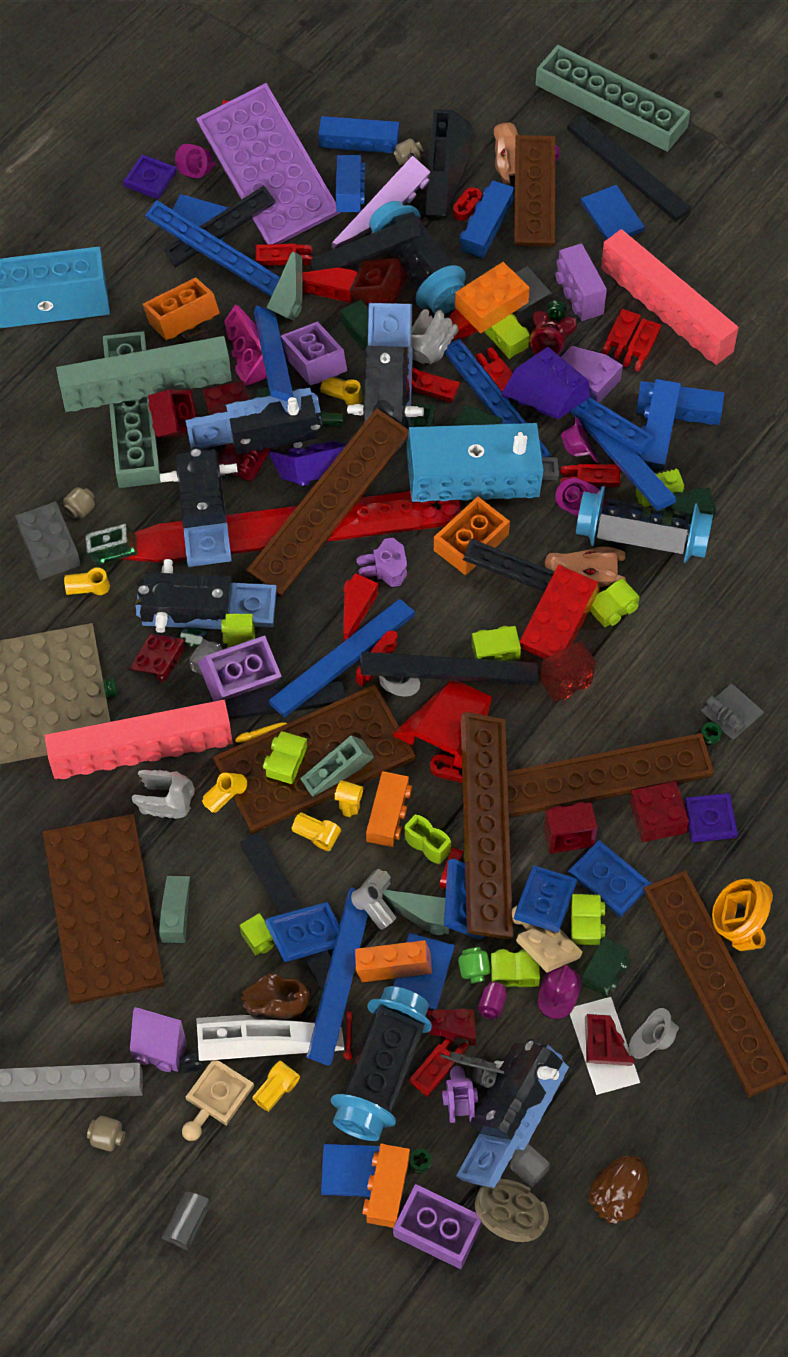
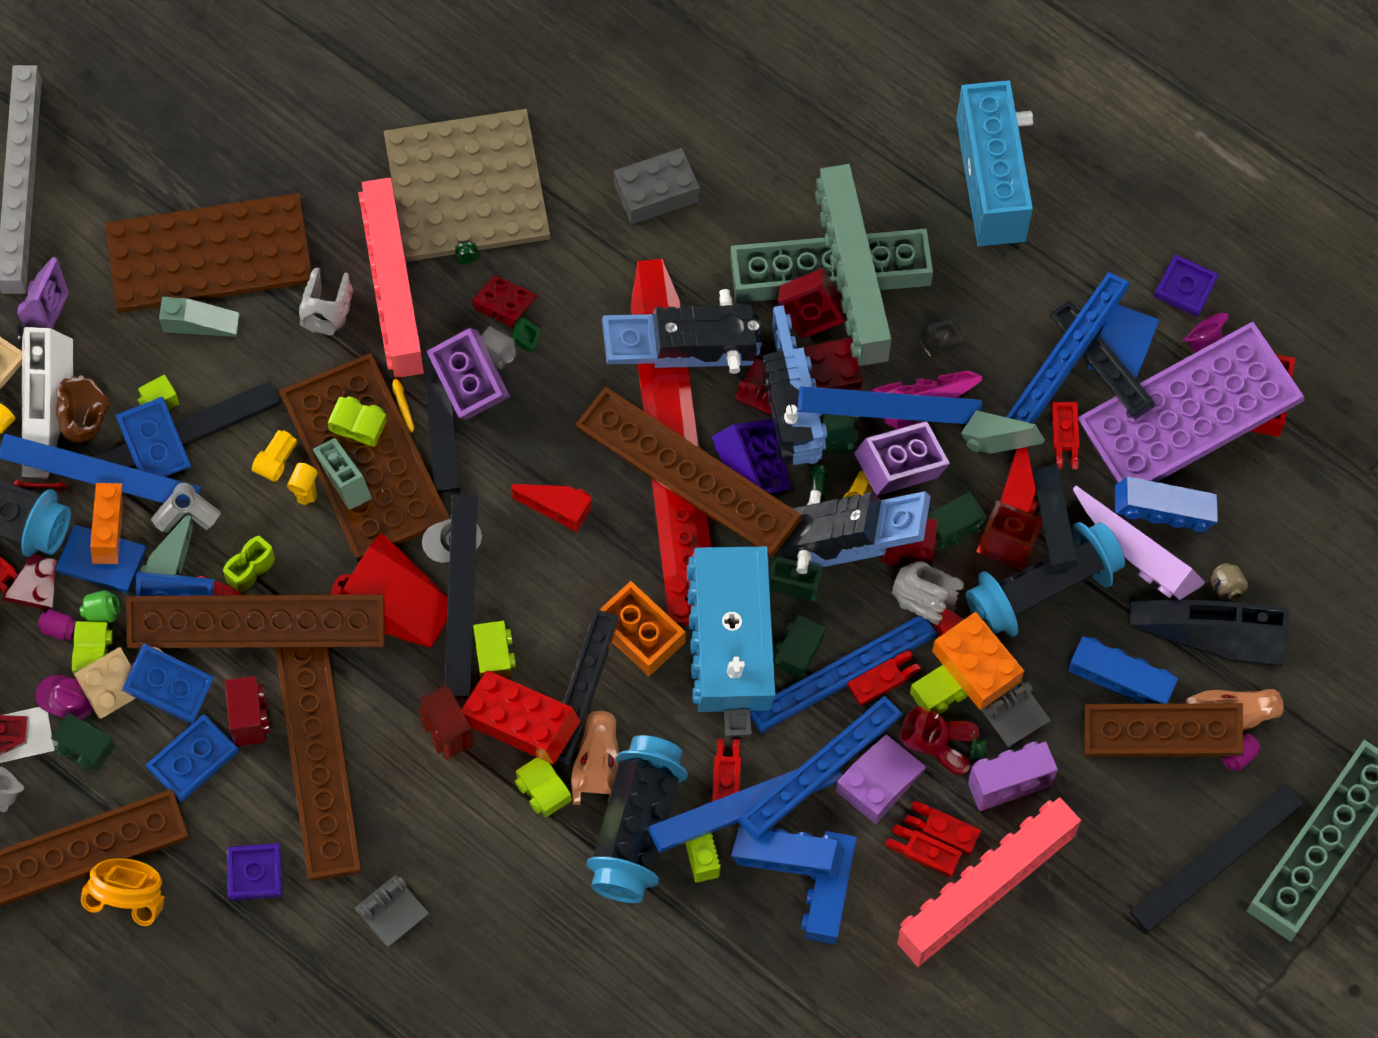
camera: 90 degrees right, 5 degrees up
dark tan head [63,487,95,519] -> none
yellow piece [64,568,110,595] -> none
clear green brick [86,524,138,565] -> none
black piece [135,559,277,633] -> none
orange brick [142,277,220,340] -> none
yellow piece [202,773,247,813] -> none
lime brick [221,614,255,648] -> none
blue tile [269,599,415,718] -> none
blue brick [318,116,399,153] -> none
red hinge [356,630,398,687] -> none
medium lavender hinge [357,538,407,587] -> none
orange brick [366,771,412,847] -> none
red hinge [411,367,460,403] -> none
red beam [453,187,482,221] -> none
dark purple wedge [502,347,590,419] -> none
magenta piece [555,478,604,516] -> none
magenta piece [561,418,599,463] -> none
lime brick [571,894,605,945] -> none
blue tile [581,185,645,240] -> none
dark red brick [630,781,689,843] -> none
clear green brick [666,487,716,524] -> none
dark green bush [701,722,722,745] -> none

